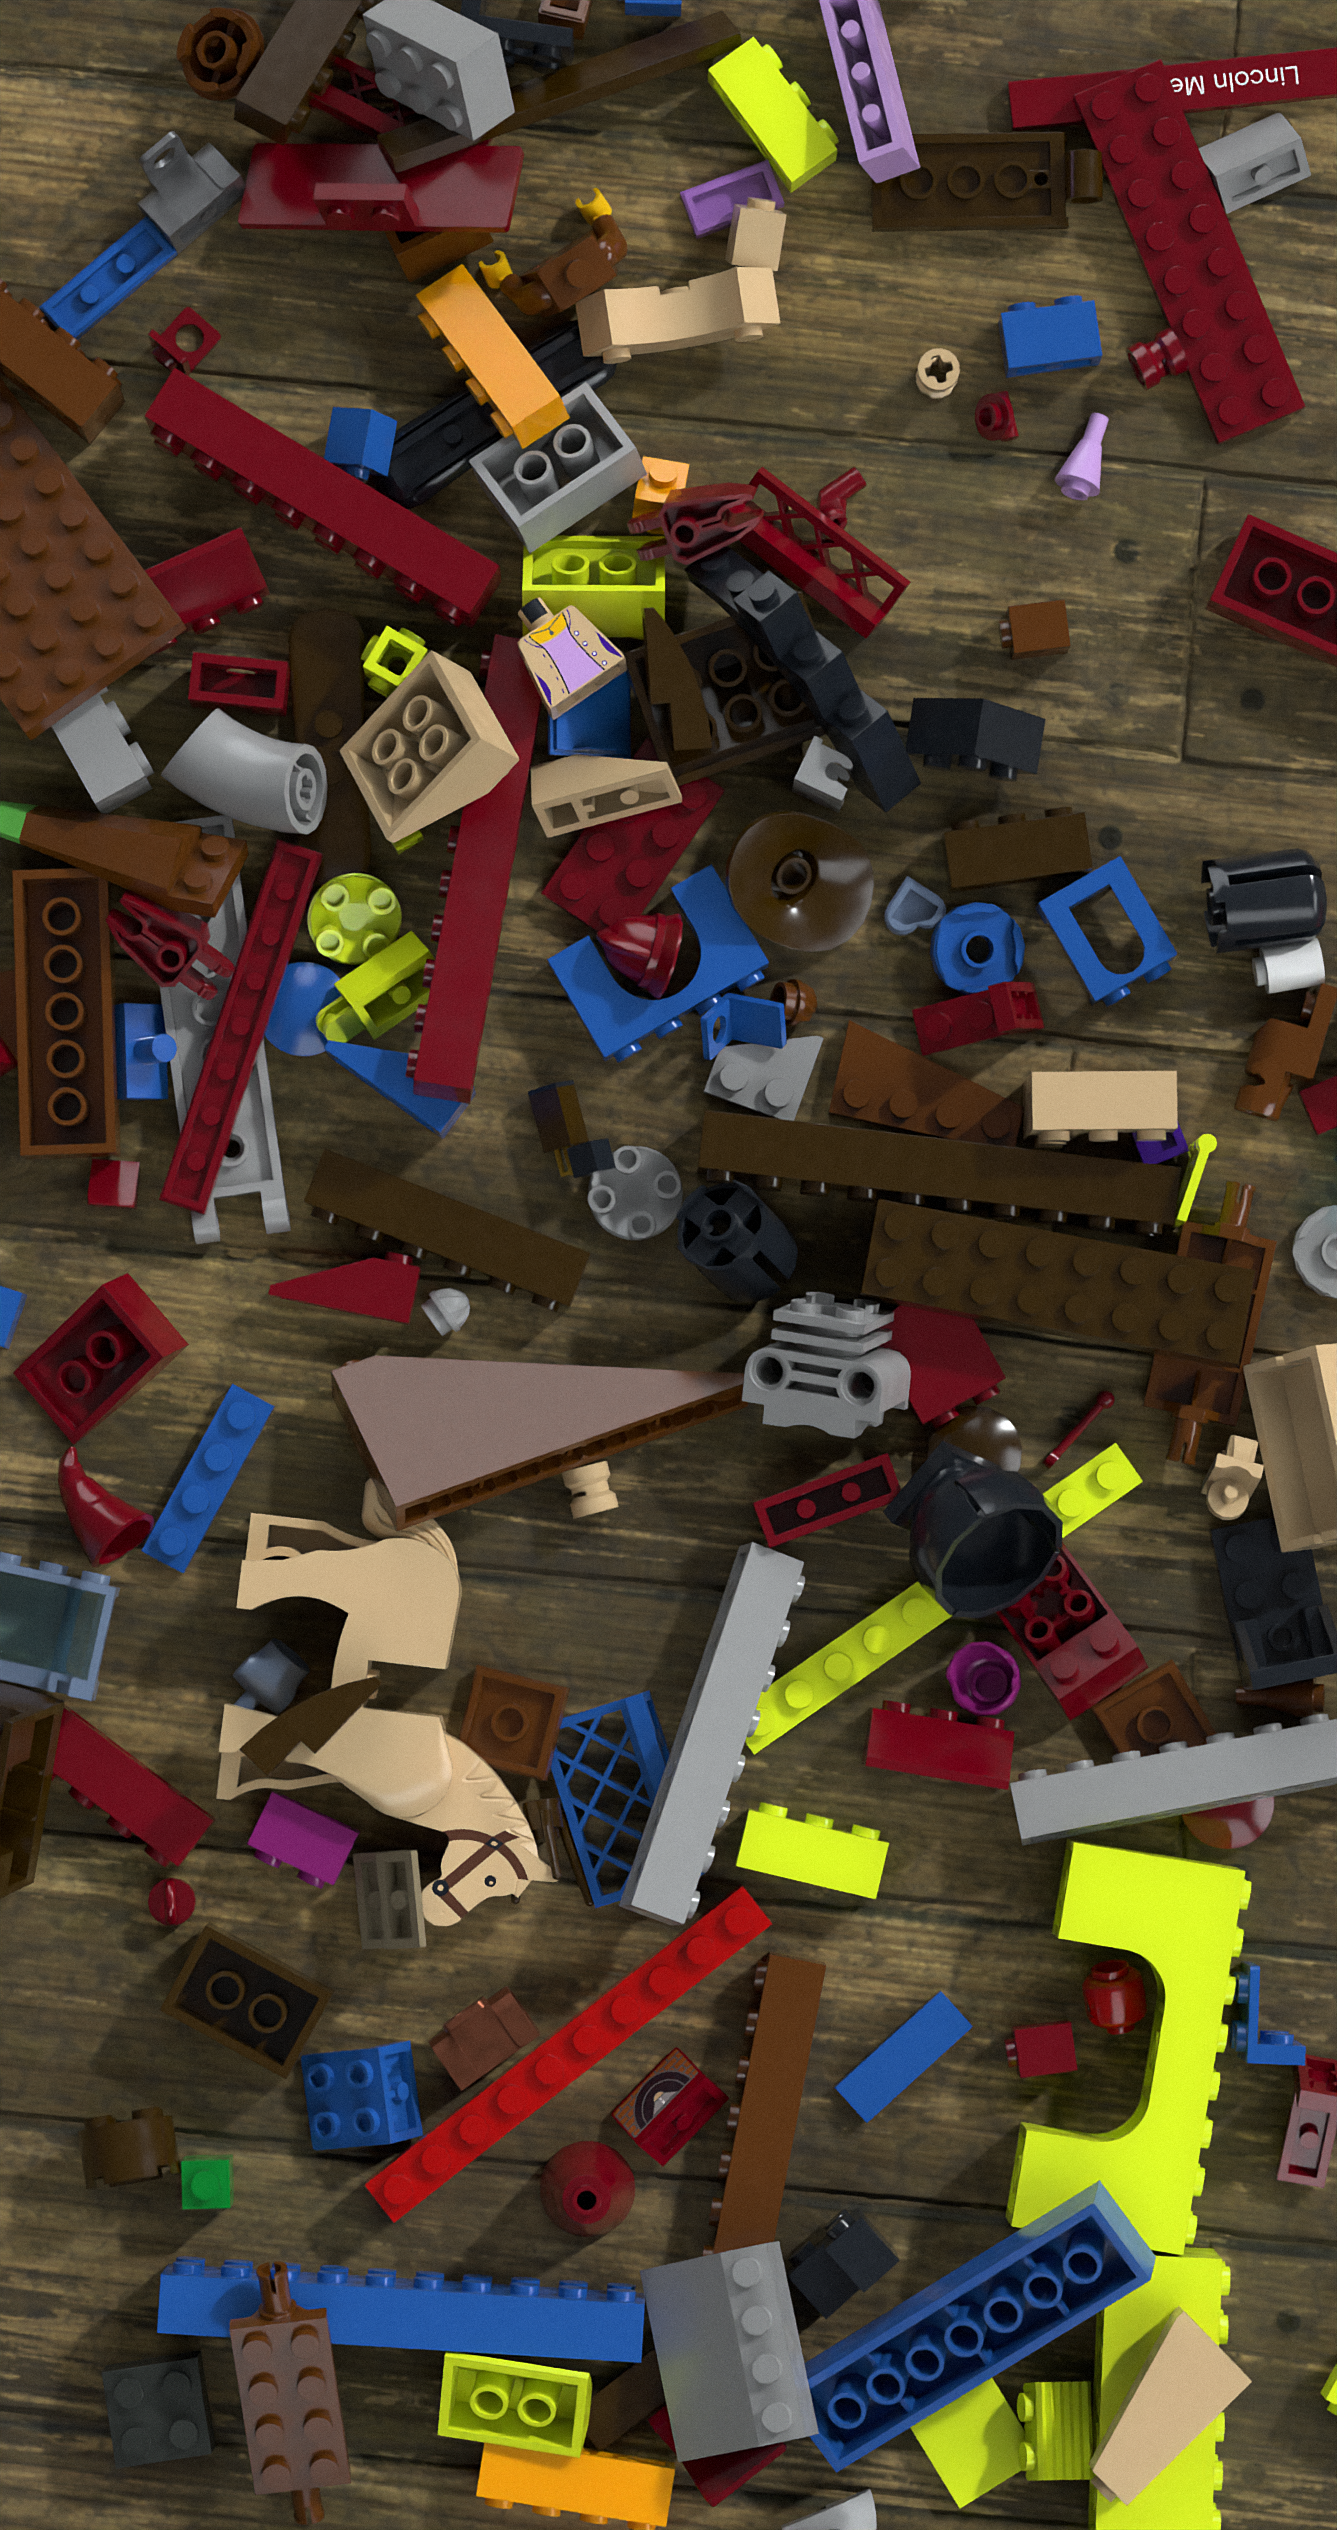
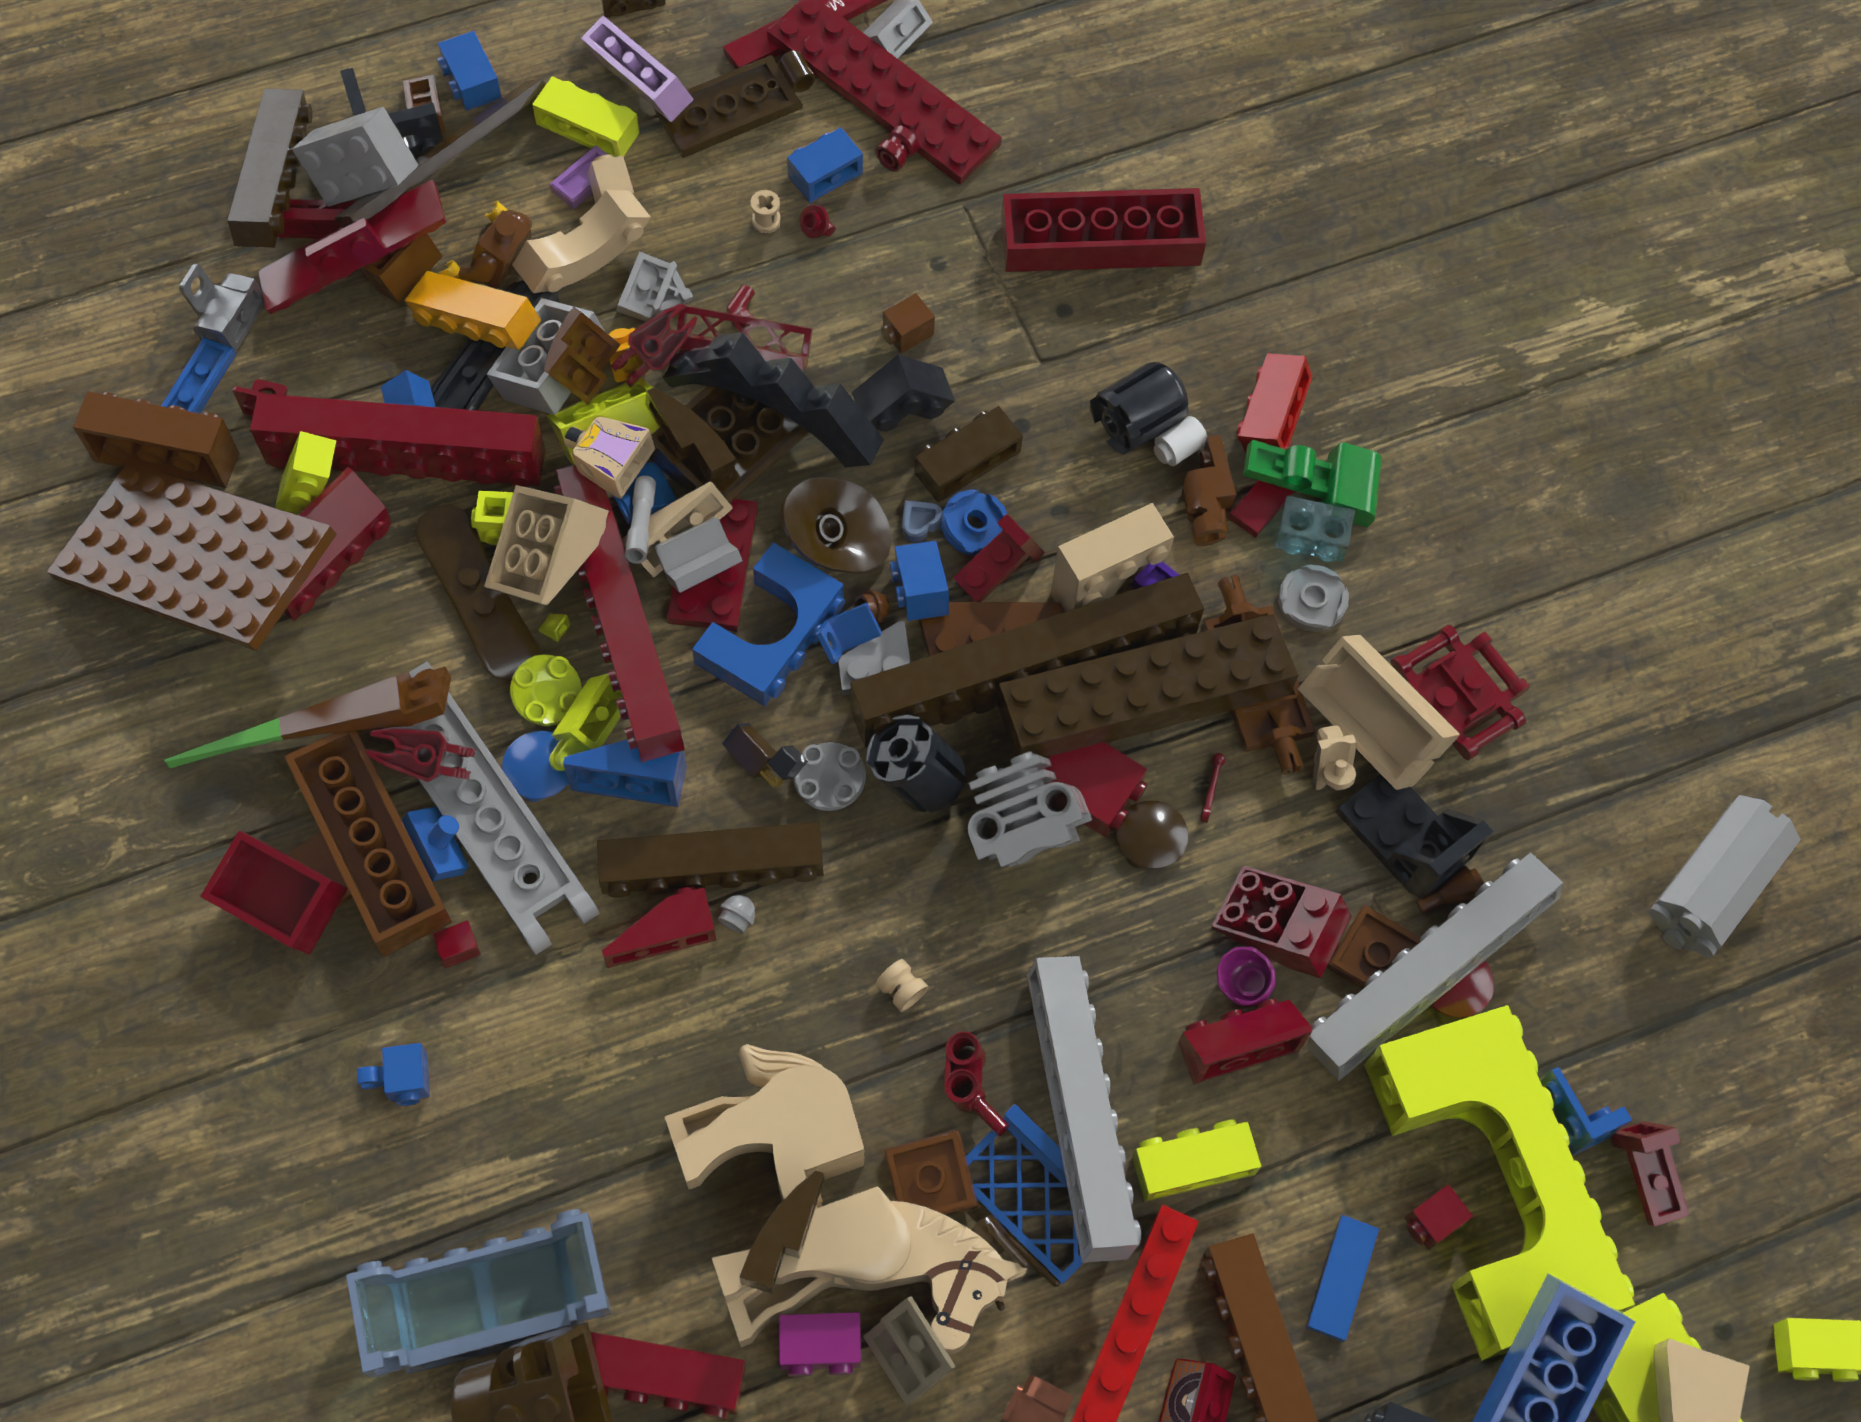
camera: 25 degrees left, 20 degrees down
dark red slope [13,1273,189,1445] -> none
light grey brick [52,687,154,814] -> none
dark red hat [58,1446,155,1568] -> none
blue plate [141,1384,275,1574] -> none
dark red tile [159,839,323,1215] -> none
light grey brick [161,708,328,835] -> none
reddish brown cone [177,7,268,101] -> none
dark red brick [188,652,290,717] -> none
sand blue piece [233,1638,310,1715] -> none
slope [331,1355,748,1532] -> none
dark red piece [596,913,683,999] -> none
neon yellow plate [745,1443,1143,1755] -> none
dark red brick [752,1453,901,1548] -> none
light grey hinge [792,736,853,813] -> none
black plate [883,1441,1063,1618] -> none
blue panel [1035,856,1177,1007] -> none
lavender cone [1055,413,1109,501] -> none
red head [1082,1960,1148,2035] -> none
neon yellow piece [1171,1134,1217,1229] -> none
none -> neon yellow brick [275,431,336,515]
none -> reddish brown slope [544,306,620,405]
none -> light grey slope [616,251,693,322]
none -> light grey piece [625,476,656,564]
none -> light grey panel [654,517,742,592]
none -> blue brick [889,541,949,621]
none -> dark red beam [944,1031,1009,1136]

